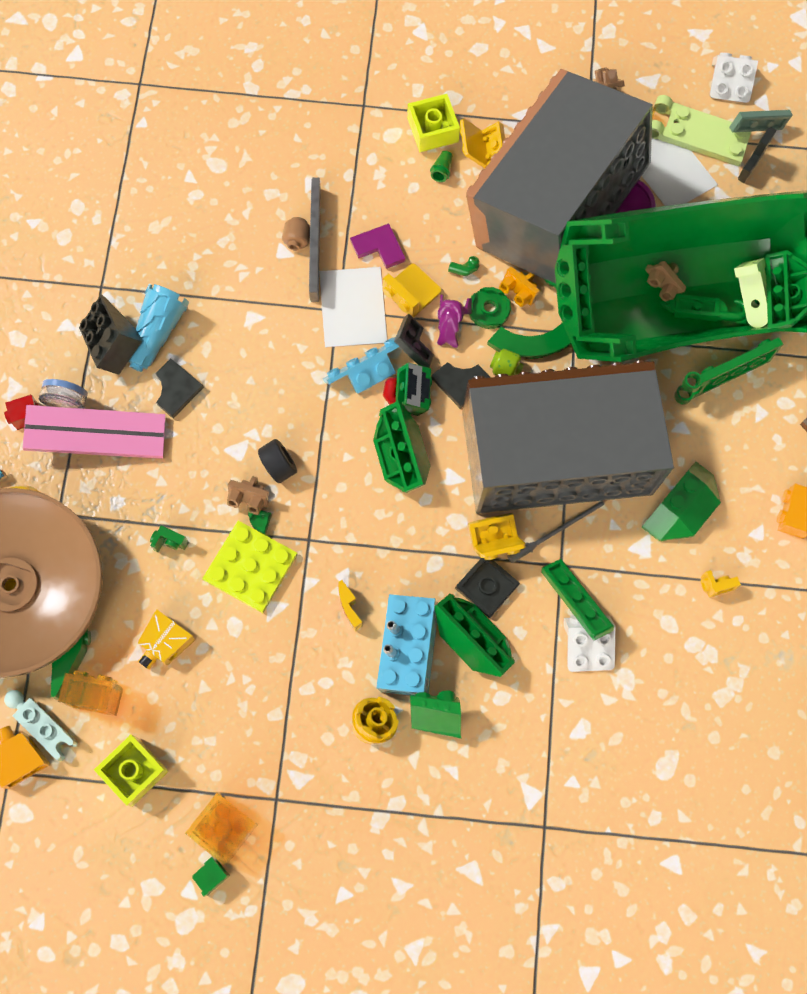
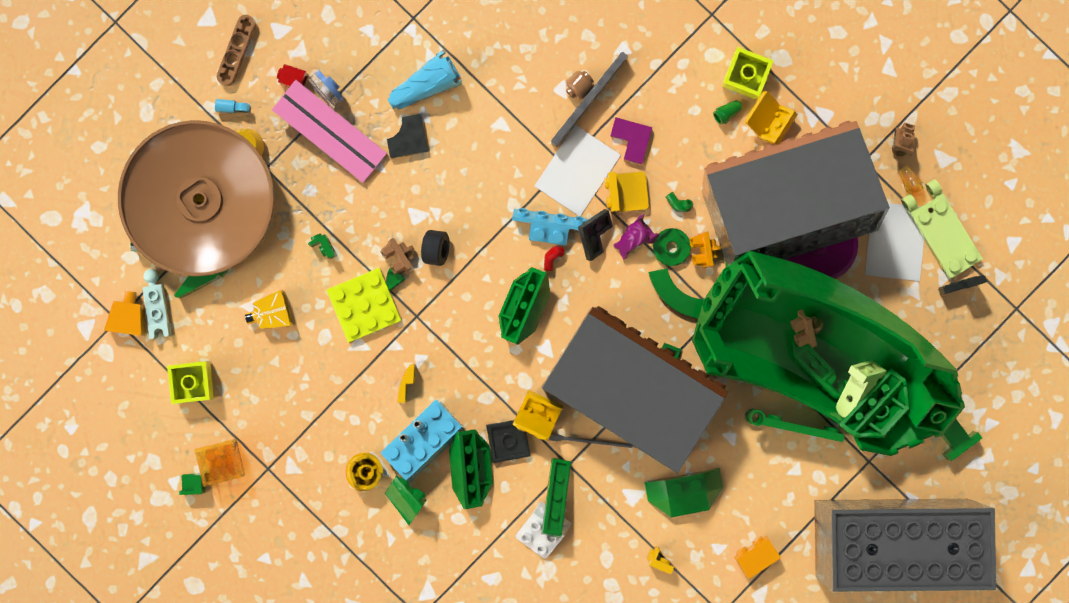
camera: 45 degrees right, 15 degrees up
clear yellow brick [58,670,123,716] -> none
pearl dark grey slope [79,294,142,375] -> none
brick [395,362,432,416] -> none
pearl dark grey tile [431,362,491,409] -> none
lime head [490,349,524,376] -> none
white bracket [710,53,758,103] -> none
sand green tile [729,110,793,133] -> none

